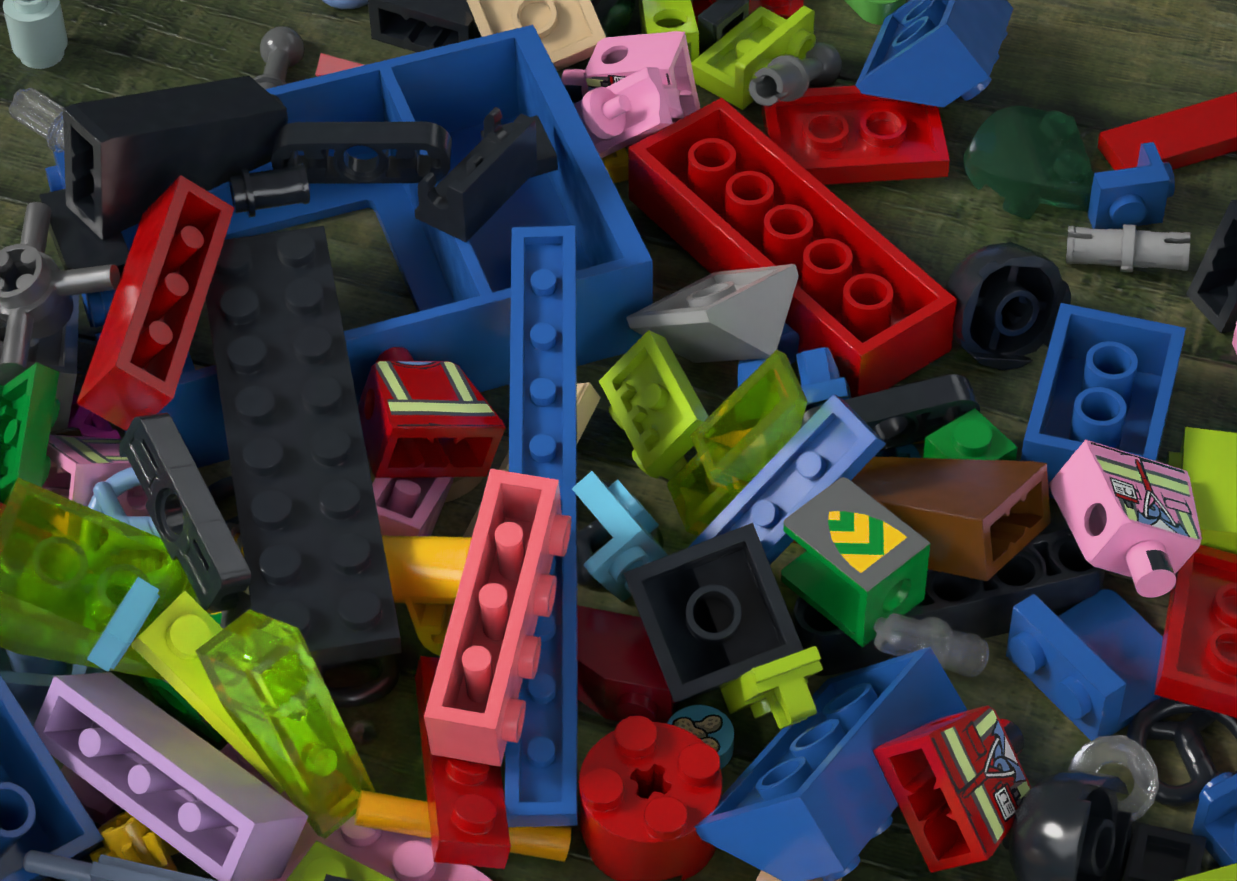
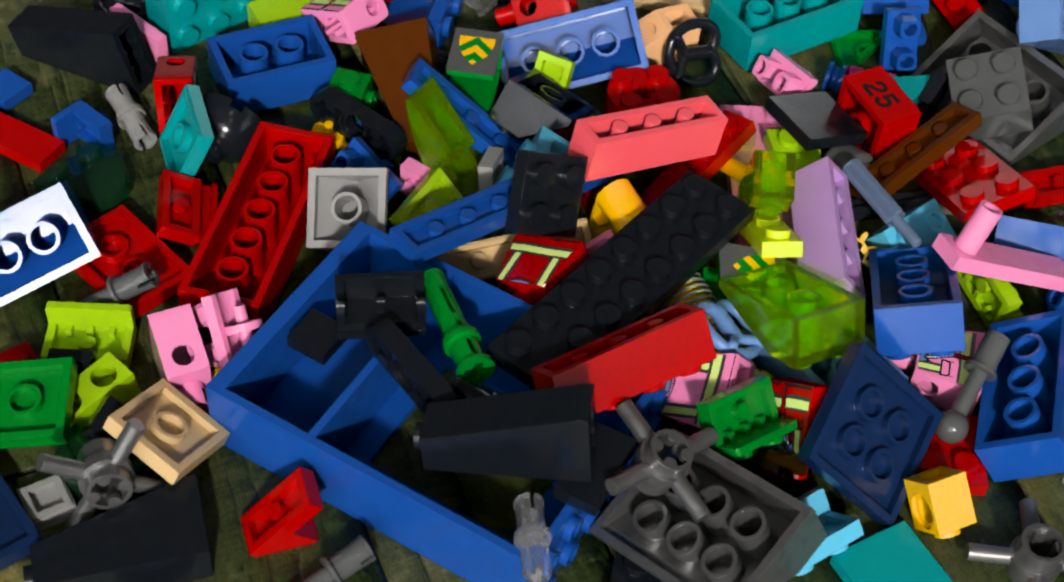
camera: 135 degrees left, 0 degrees up
medium azure tile [87,577,160,672] -> none
black piece [119,412,251,614] -> none
none -> red torso [153,55,199,136]
none -> red plate [156,169,218,247]
none -> teal tile [159,83,215,177]
none -> green pin [424,268,495,385]
none -> light grey tile [477,146,504,191]
none -> black plate [505,149,588,237]

